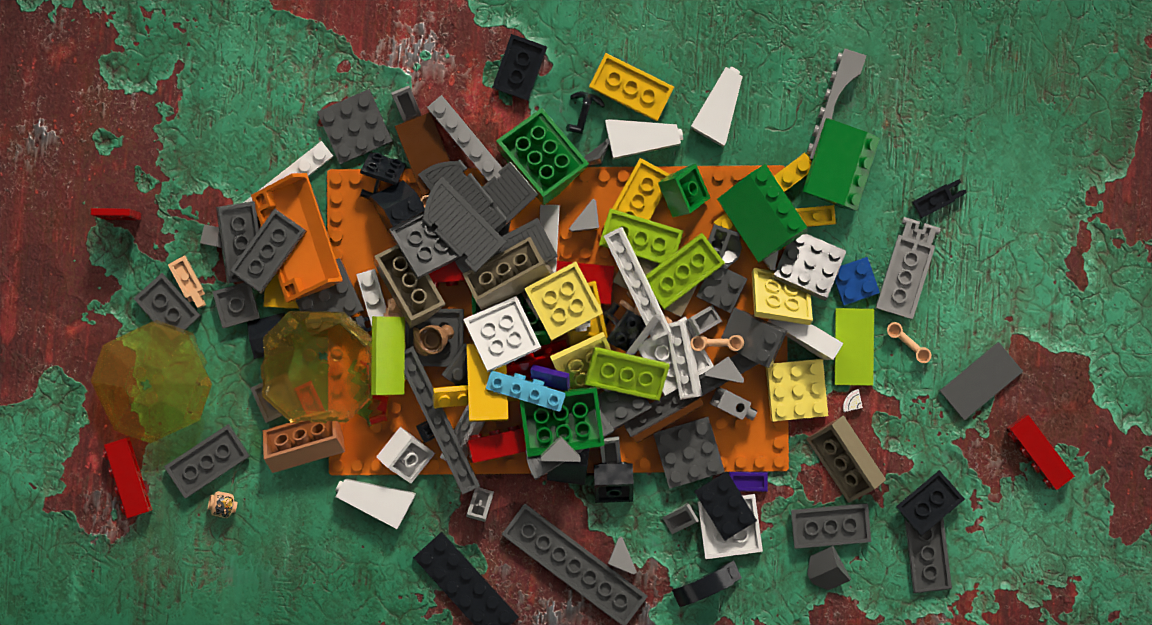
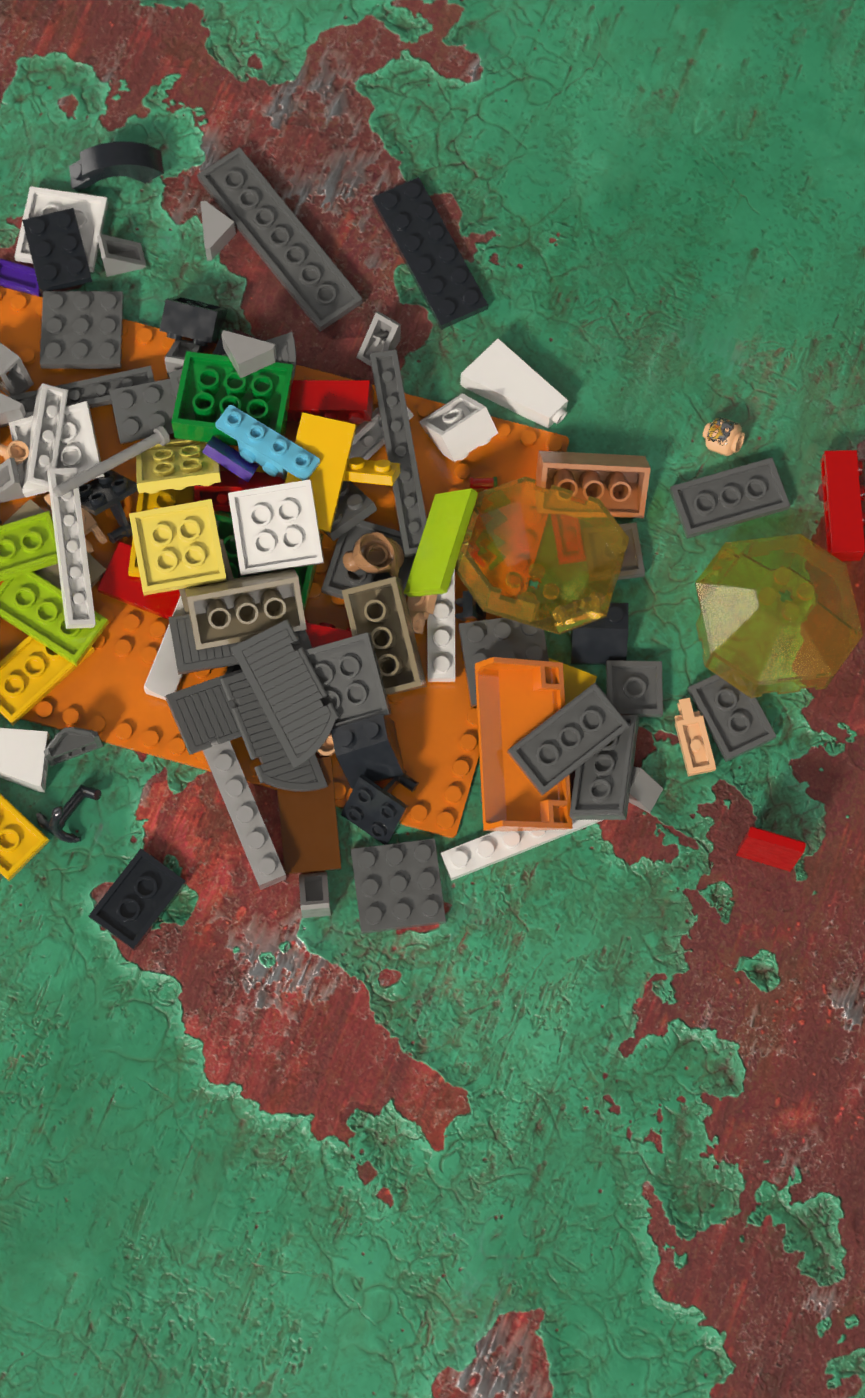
camera: 165 degrees left, 15 degrees down
black tile [416,421,435,443] -> none
green slope [496,108,589,205] -> none
light grey slope [569,199,599,232] -> none
lime tile [584,347,670,401] -> none
reddish brown tile [632,398,704,443] -> none

